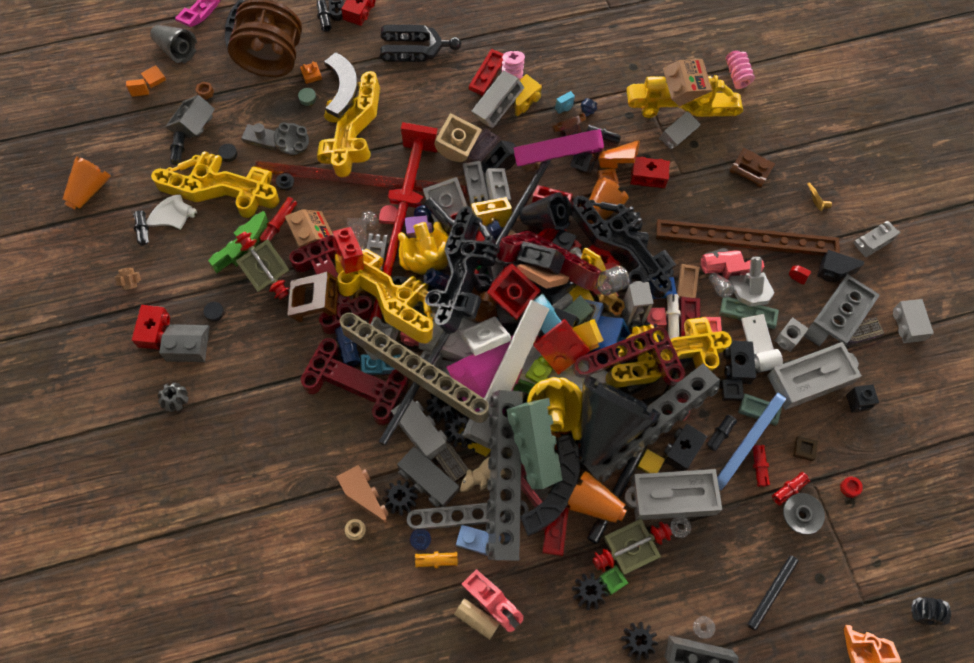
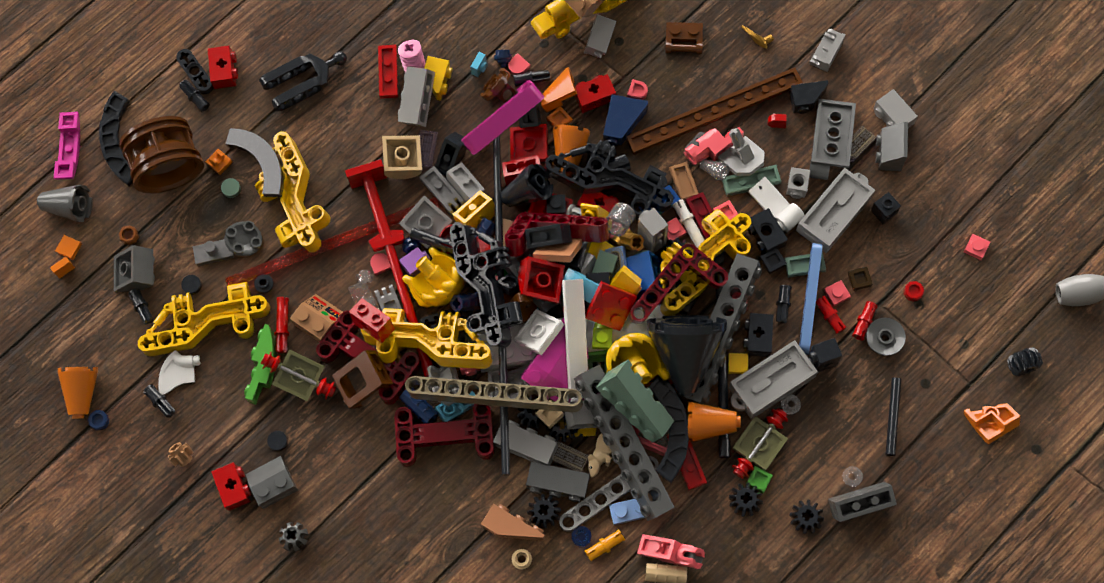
camera: 20 degrees left, 5 degrees up
none -> dark blue tile [88,410,109,431]
none -> coral tile [508,53,531,75]
none -> red plate [510,124,548,162]
none -> tan plate [536,400,564,428]
none -> dark blue slope [603,95,648,146]
none -> coral tile [627,79,648,100]
none -> black brick [808,338,842,372]
none -> coral plate [824,280,851,307]
none -> slope [875,122,908,171]
none -> coral plate [964,234,990,260]

